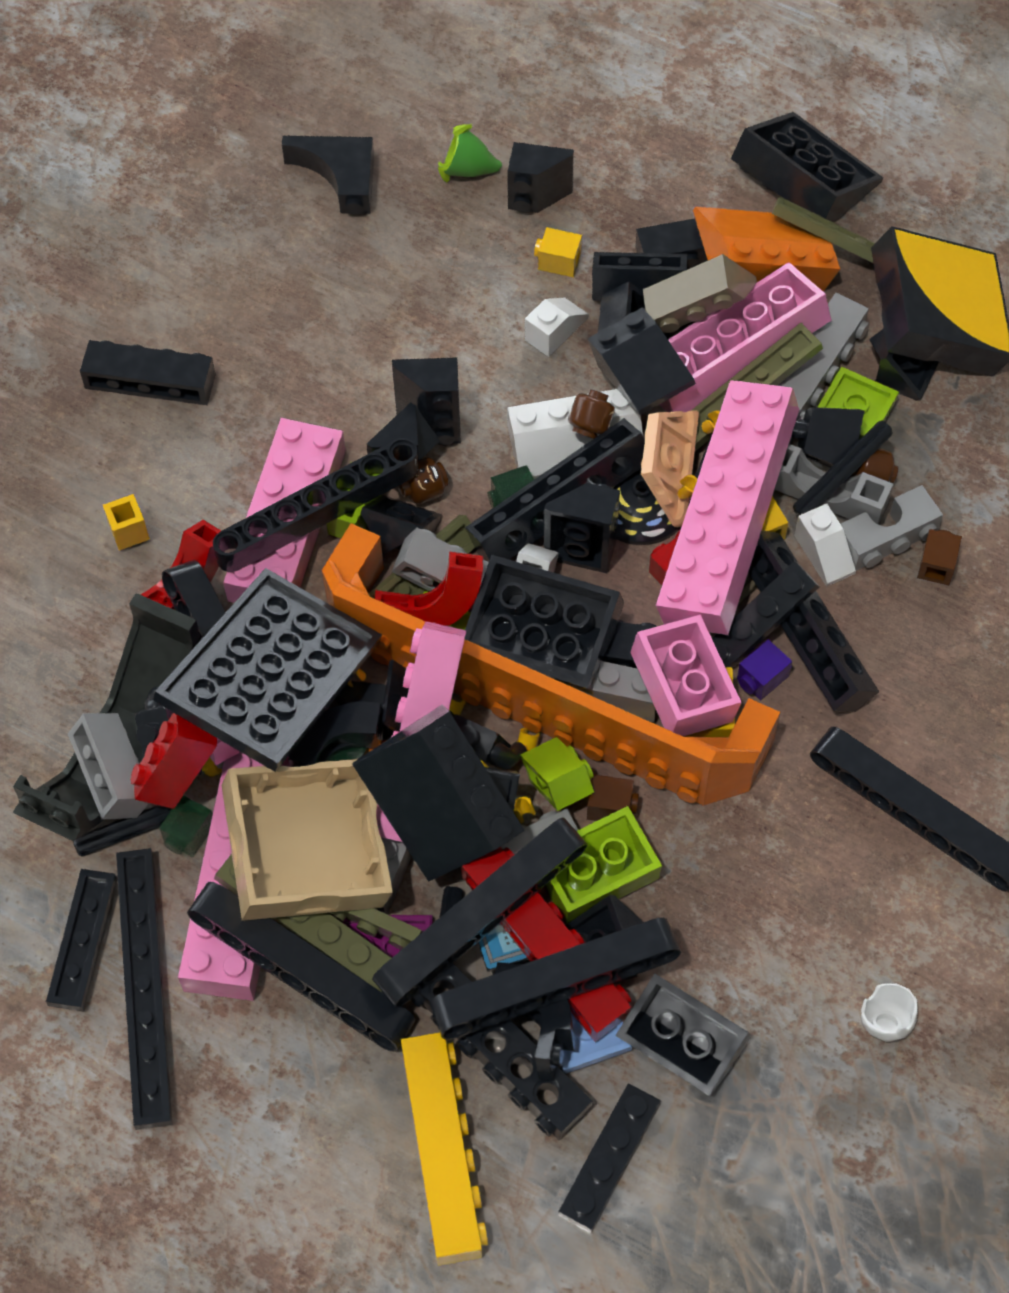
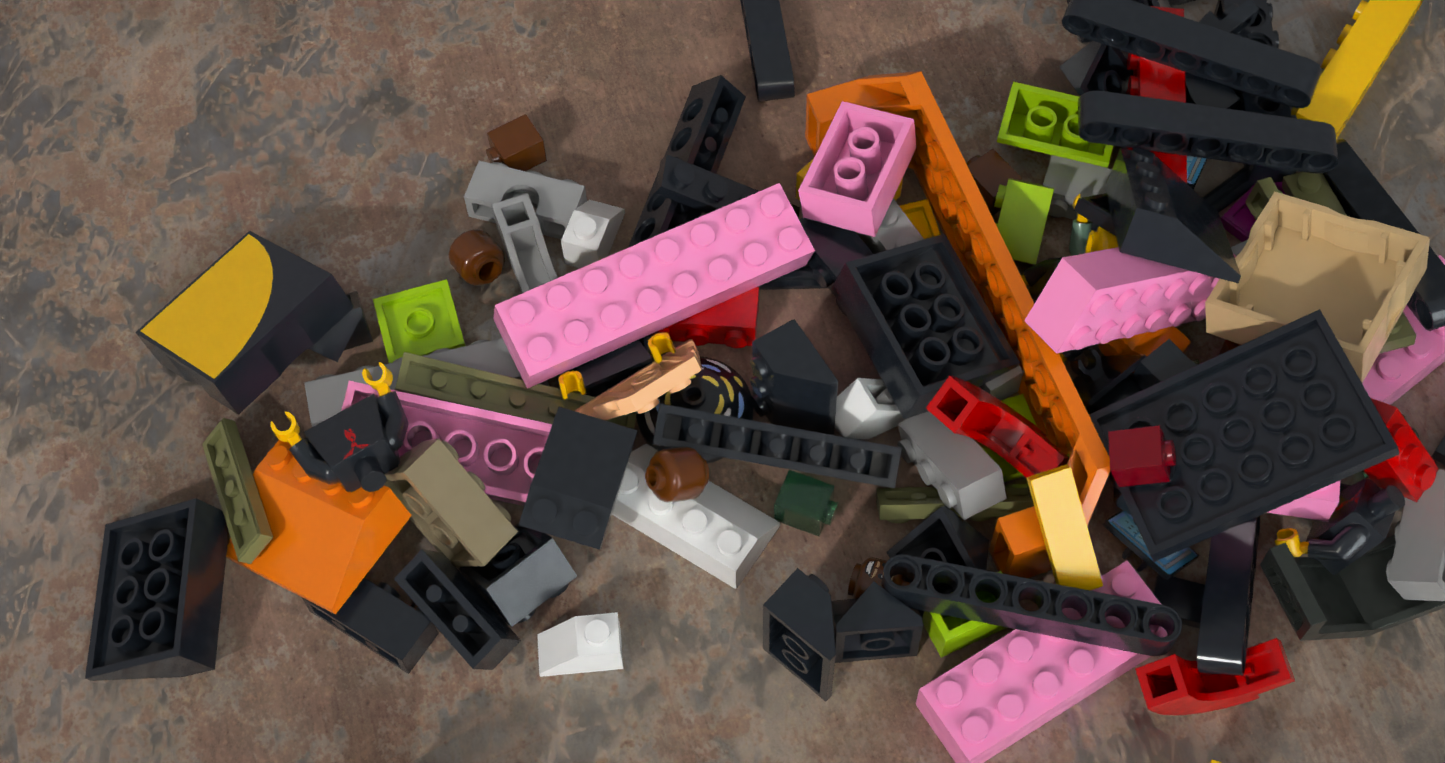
camera: 135 degrees left, 0 degrees up
yellow brick [534,227,582,278] -> none
dark purple brick [737,639,792,701] -> none
black torso [791,407,865,468] -> none
black axle [793,420,893,516] -> none
none -> black torso [271,362,408,492]
none -> yellow tile [1026,464,1103,591]
none -> dark red brick [1108,425,1176,487]

